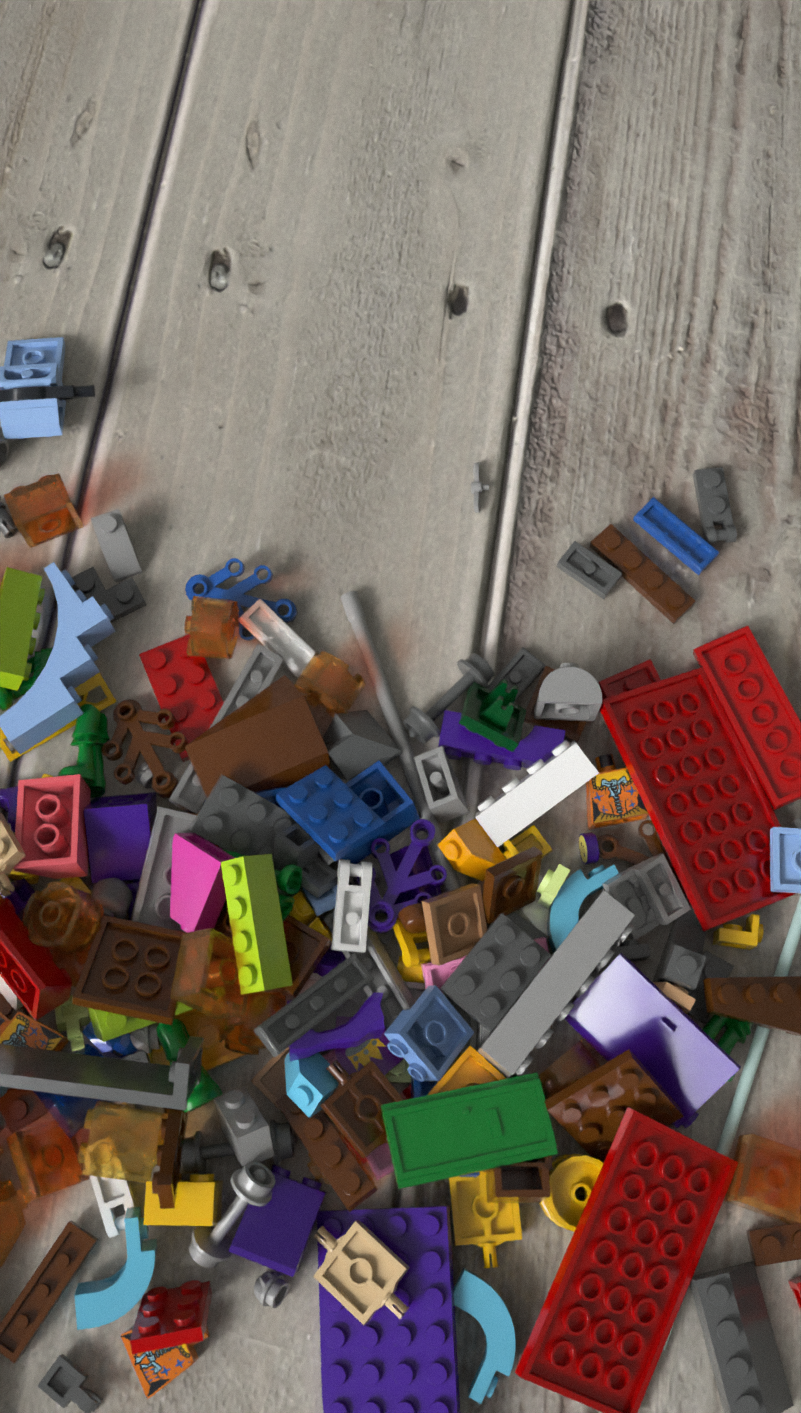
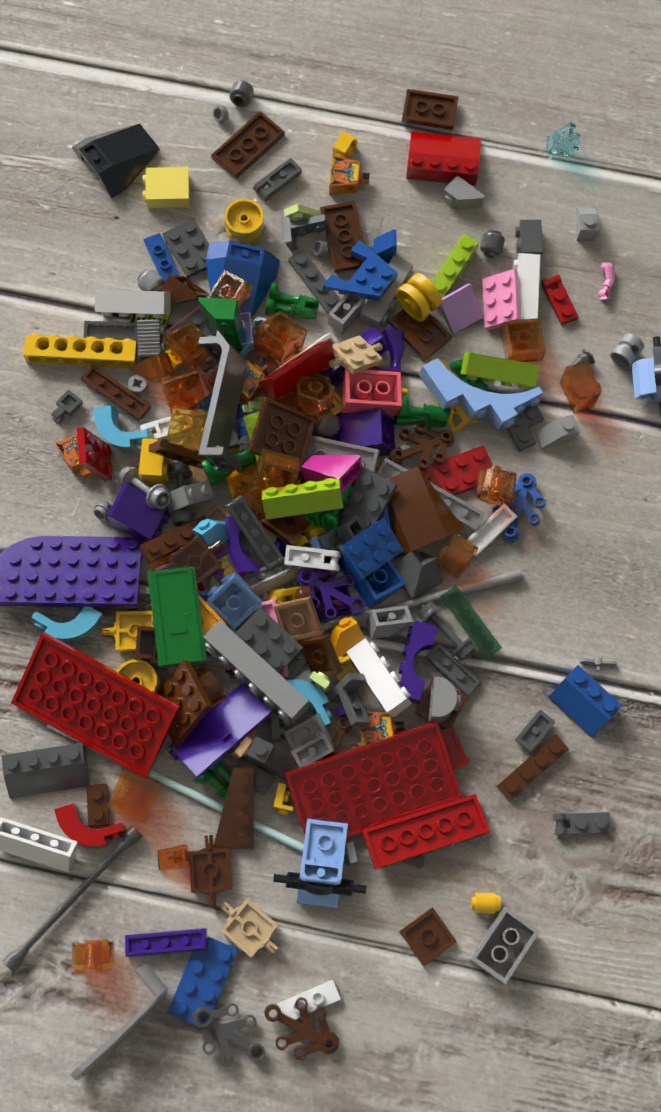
camera: 90 degrees right, 0 degrees up
tan plate [313,1220,410,1325] -> none
dark green plate [459,680,527,752] -> none
blue plate [633,497,719,576] -> none
none -> light grey wheel [128,375,148,397]
none -> dark grey bracket [327,673,371,727]
none -> clear green plate [440,585,502,659]
none -> blue slope [548,665,622,738]

